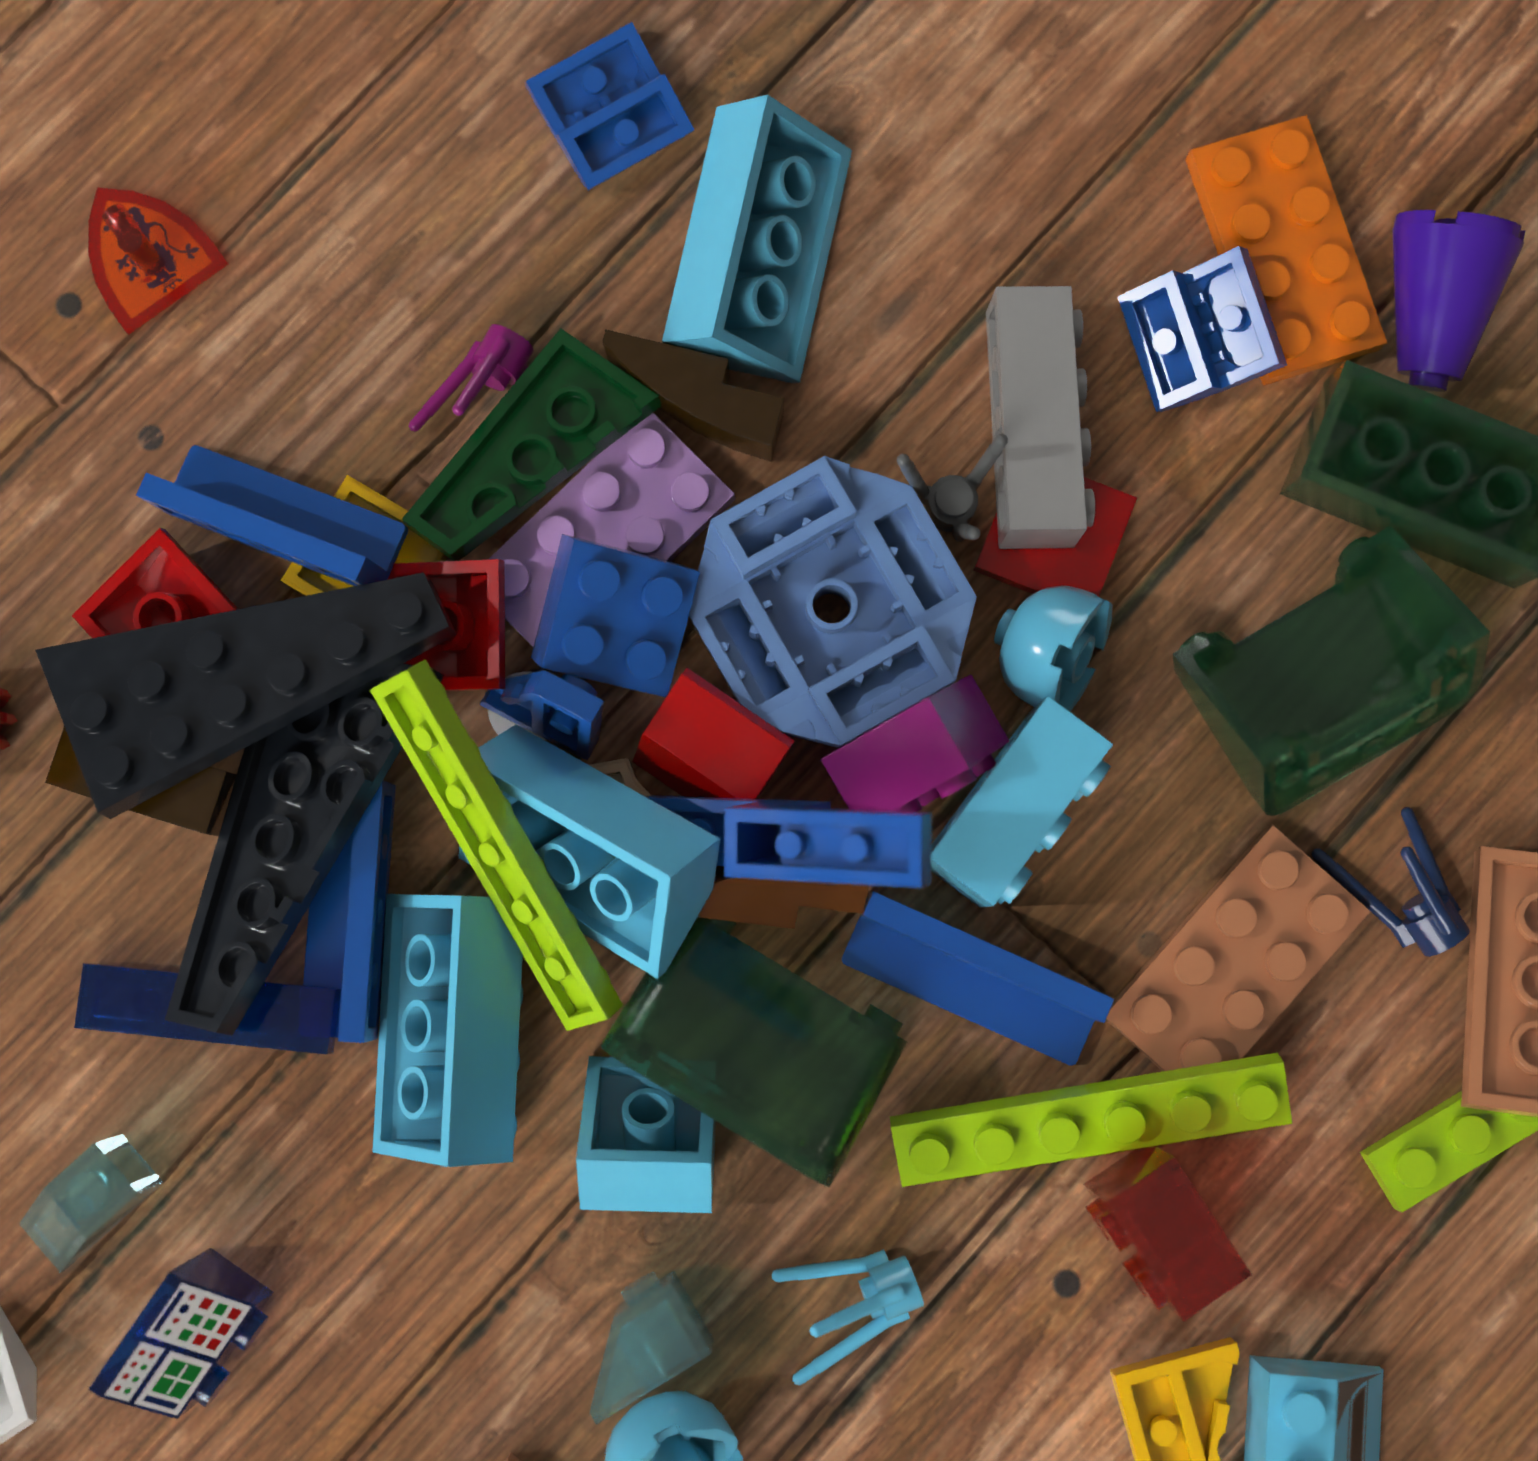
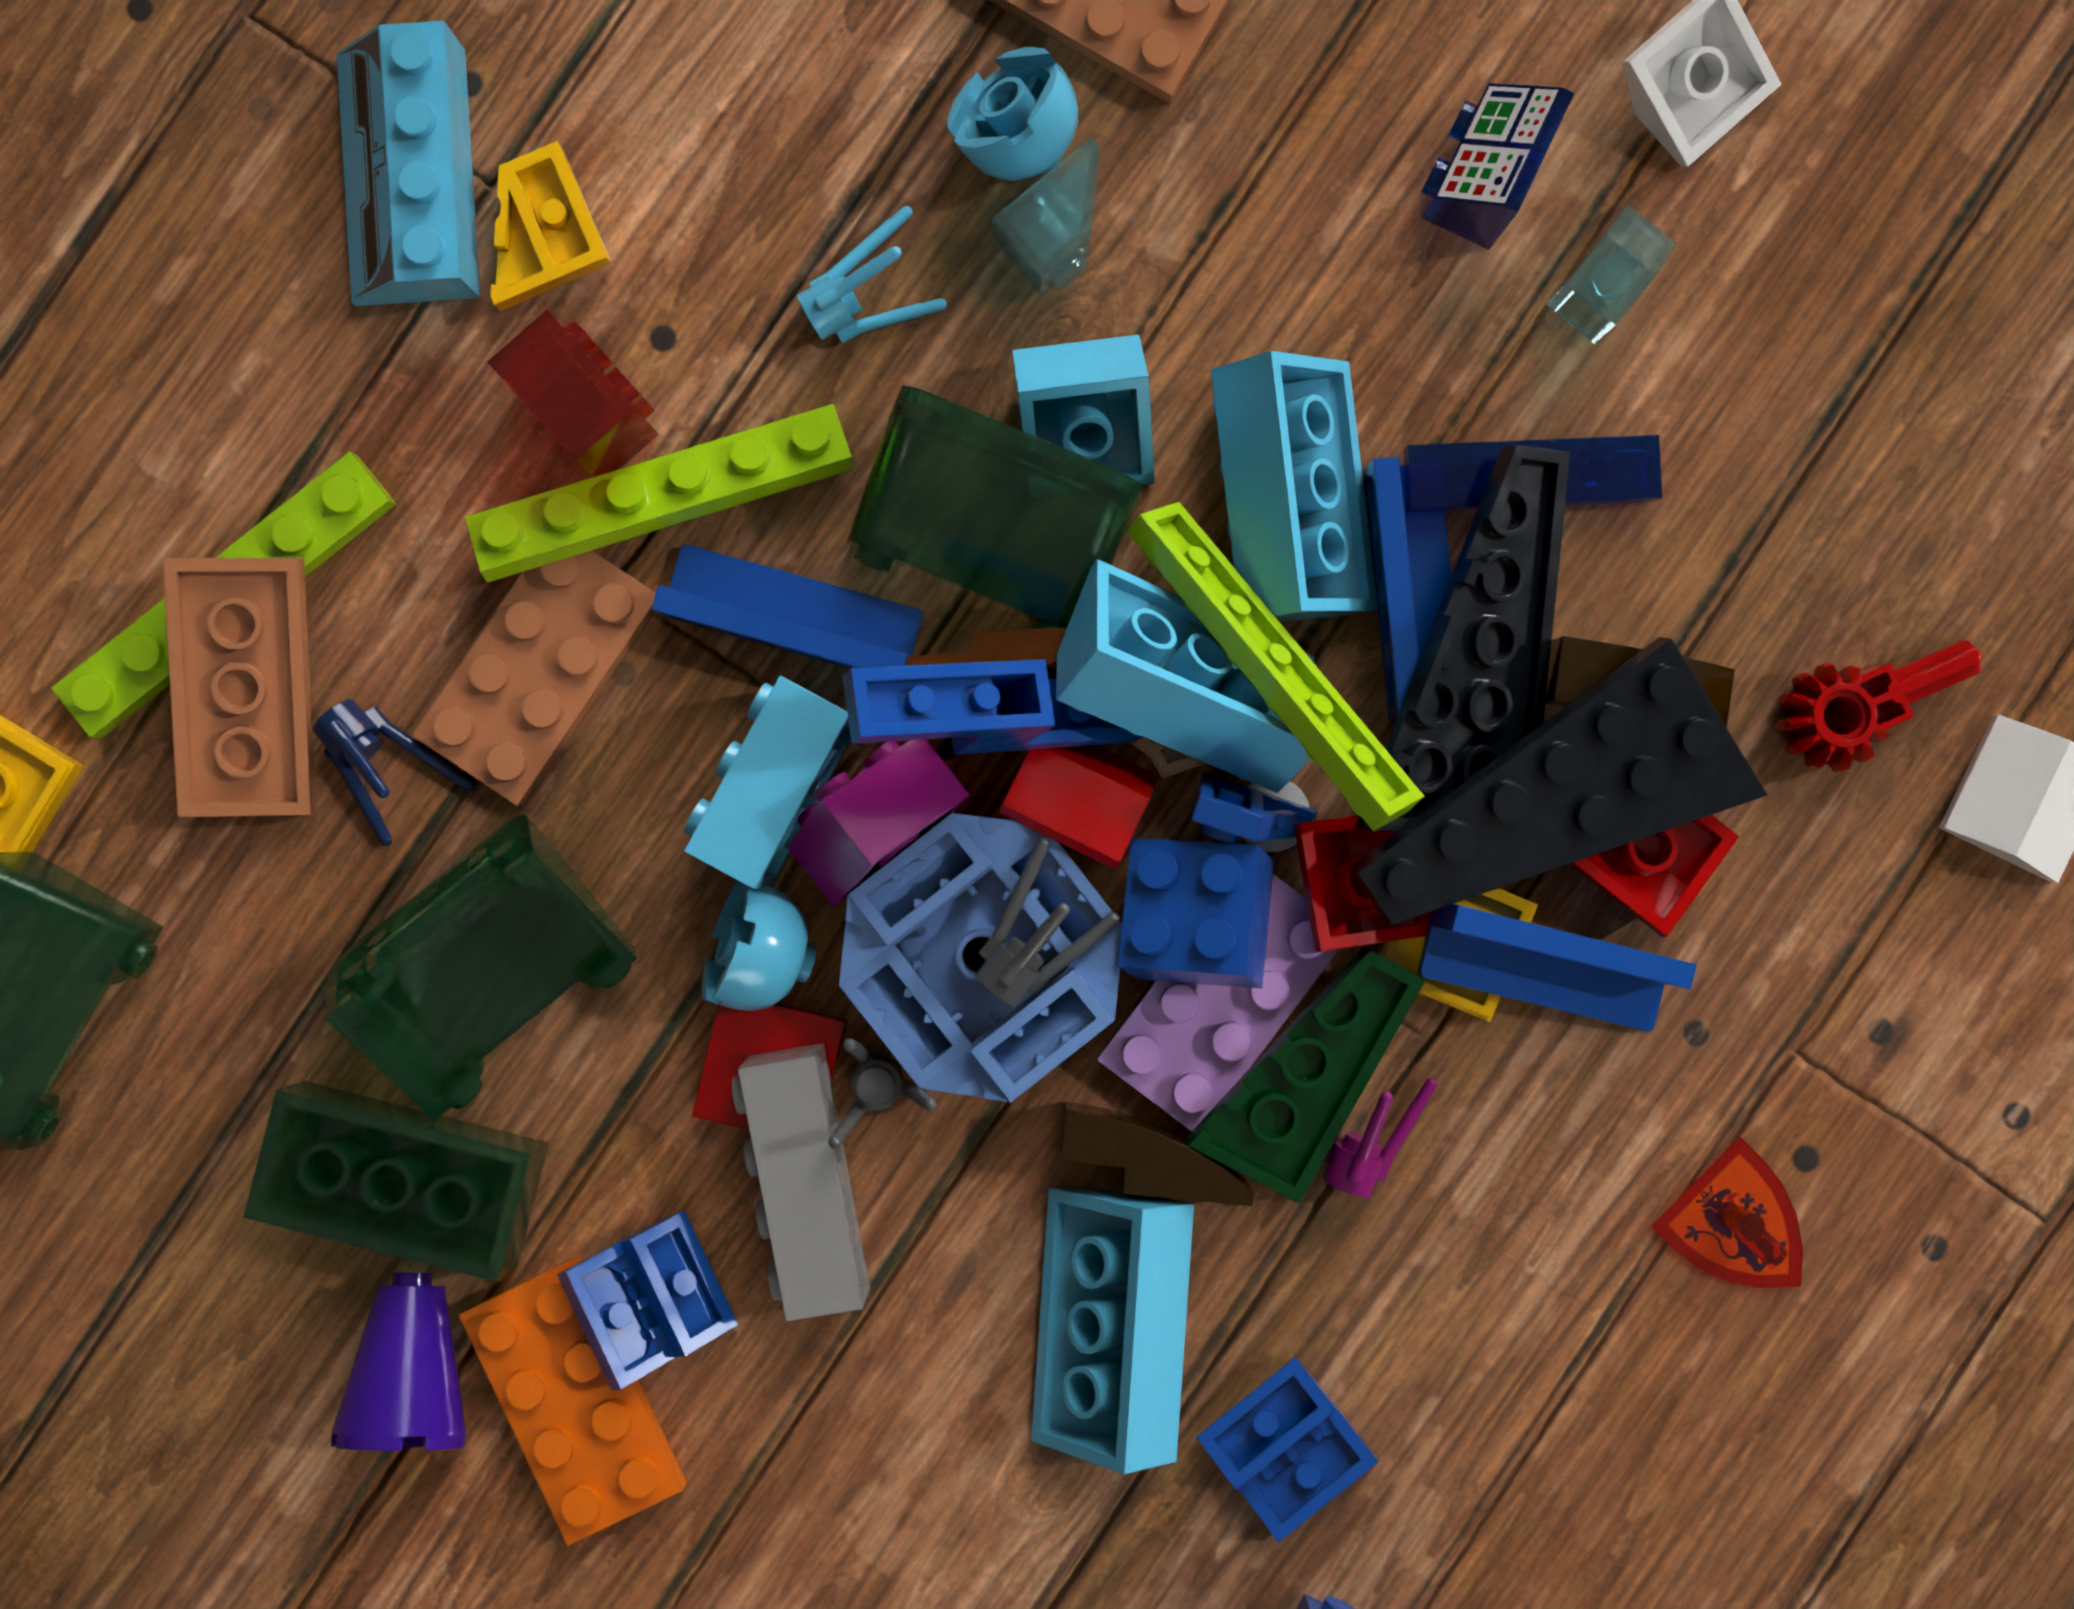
camera: 170 degrees right, 5 degrees up
none -> dark grey plant [976,837,1120,1007]

